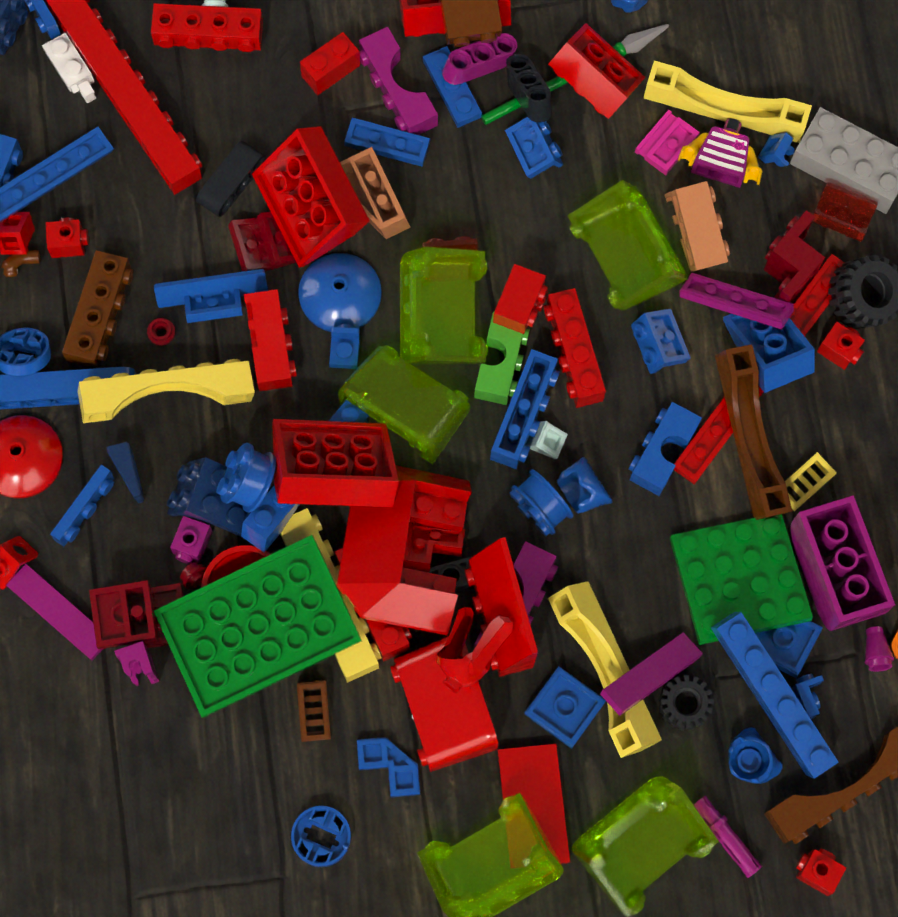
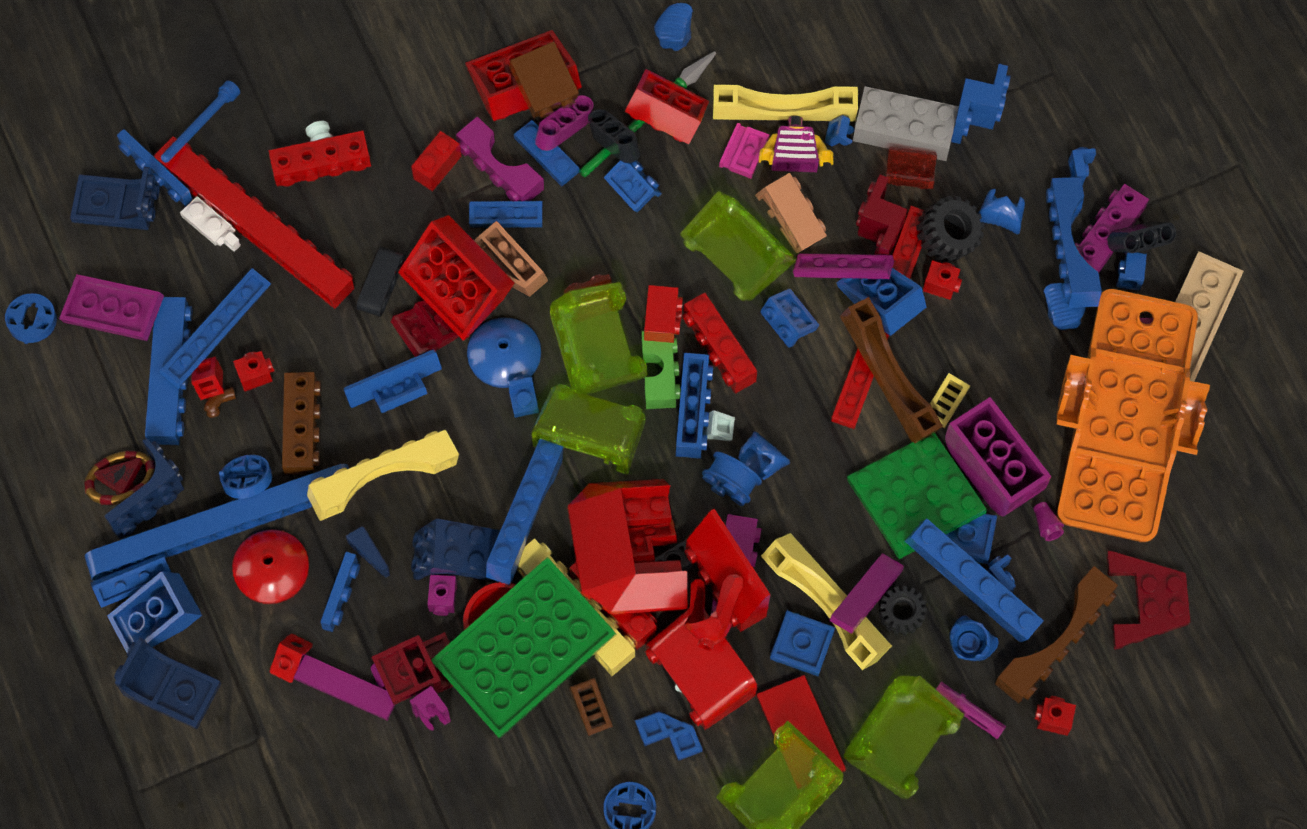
camera: 15 degrees left, 5 degrees down
dark red plate [147,318,175,346] -> none
dark red plate [180,562,206,590] -> none
blue wheel [216,443,276,513] -> none
red wedge [244,289,297,391] -> none
red slope [272,419,399,507] -> none
blue arch [628,402,702,496] -> none

